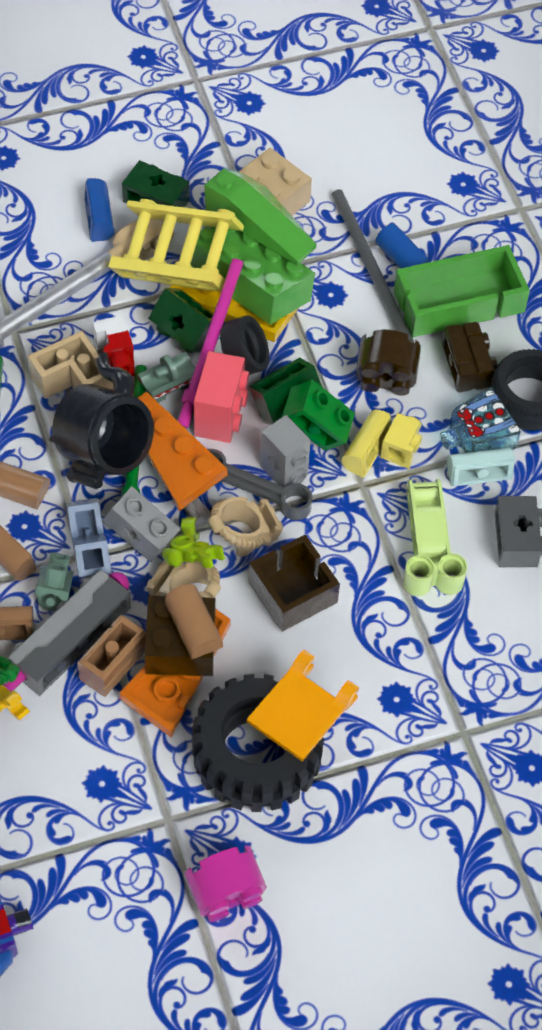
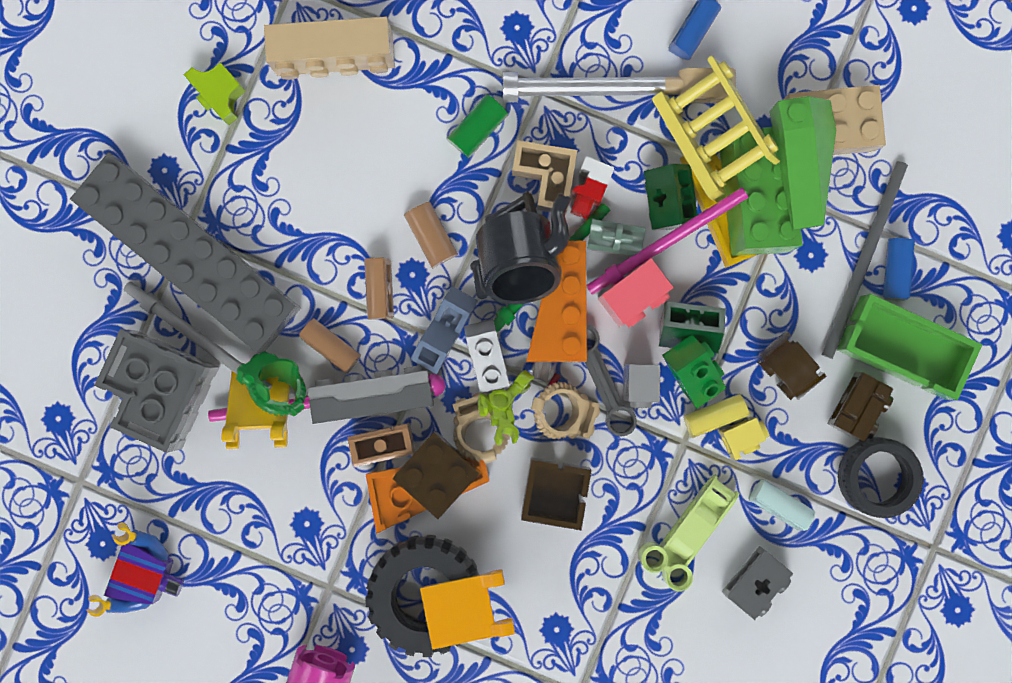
camera: 45 degrees right, 30 degrees up
sand green hips [35,552,74,611] -> none
dark green brick [122,160,190,208] -> none
medium nougat brick [165,584,223,659] -> none
black tyre [220,315,269,375] -> none
torso [440,387,521,453] -> none

